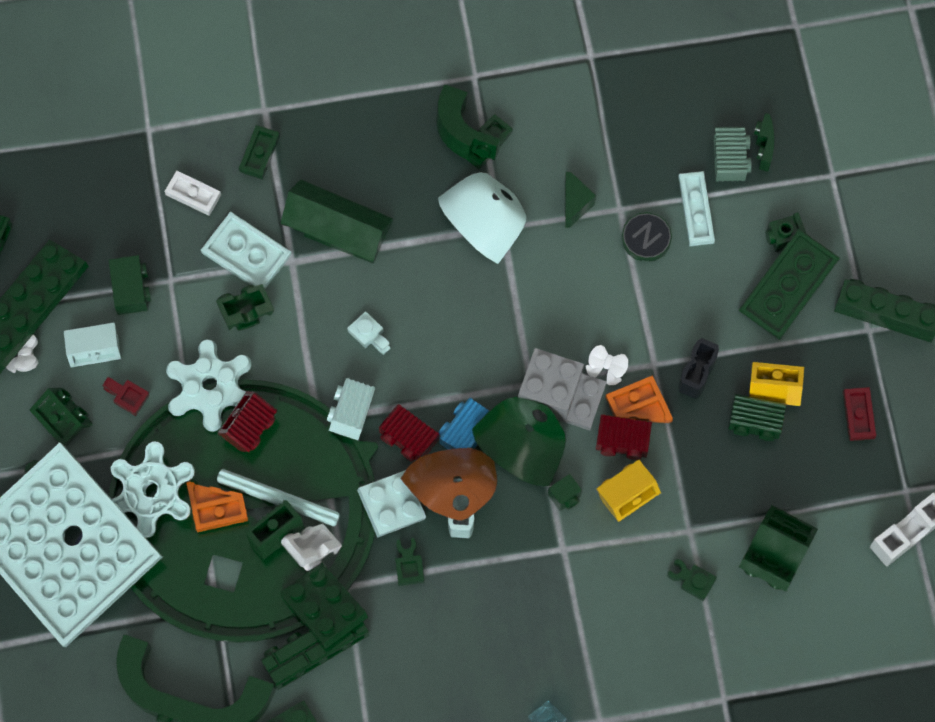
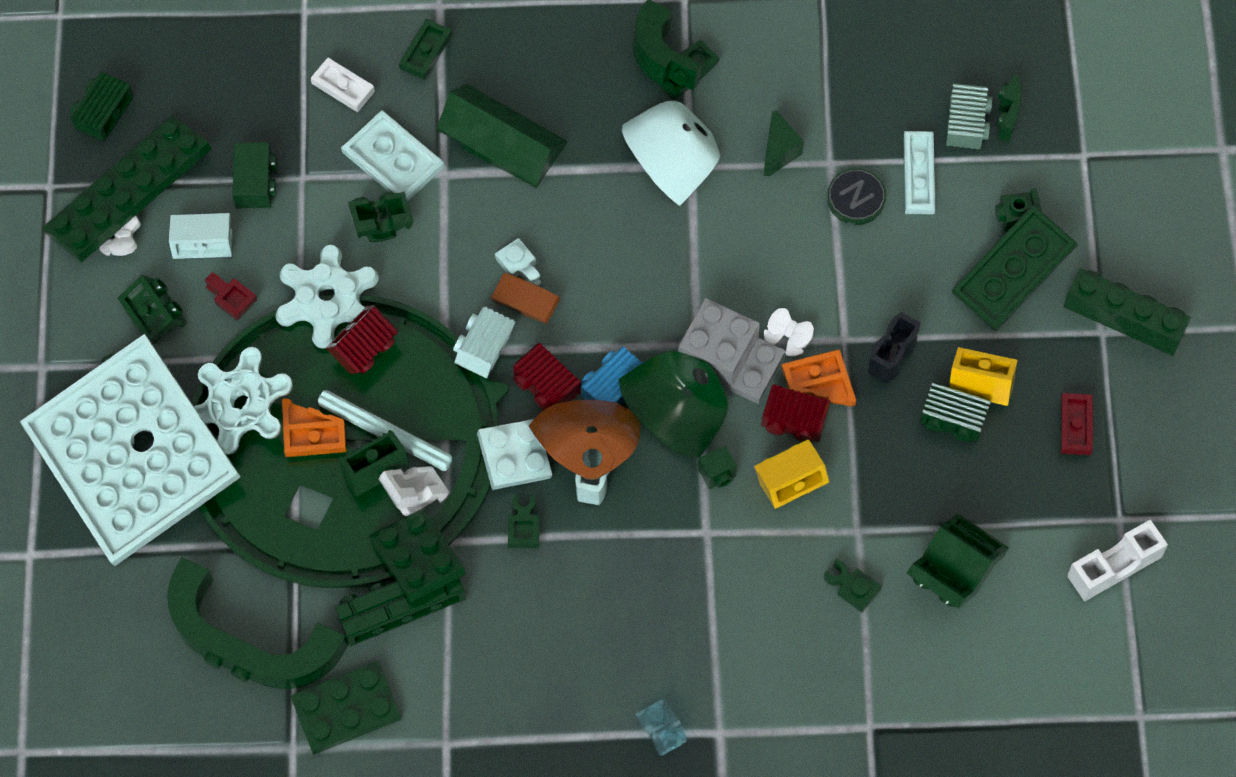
camera: 10 degrees right, 5 degrees down
none -> dark orange slope [491,273,561,324]

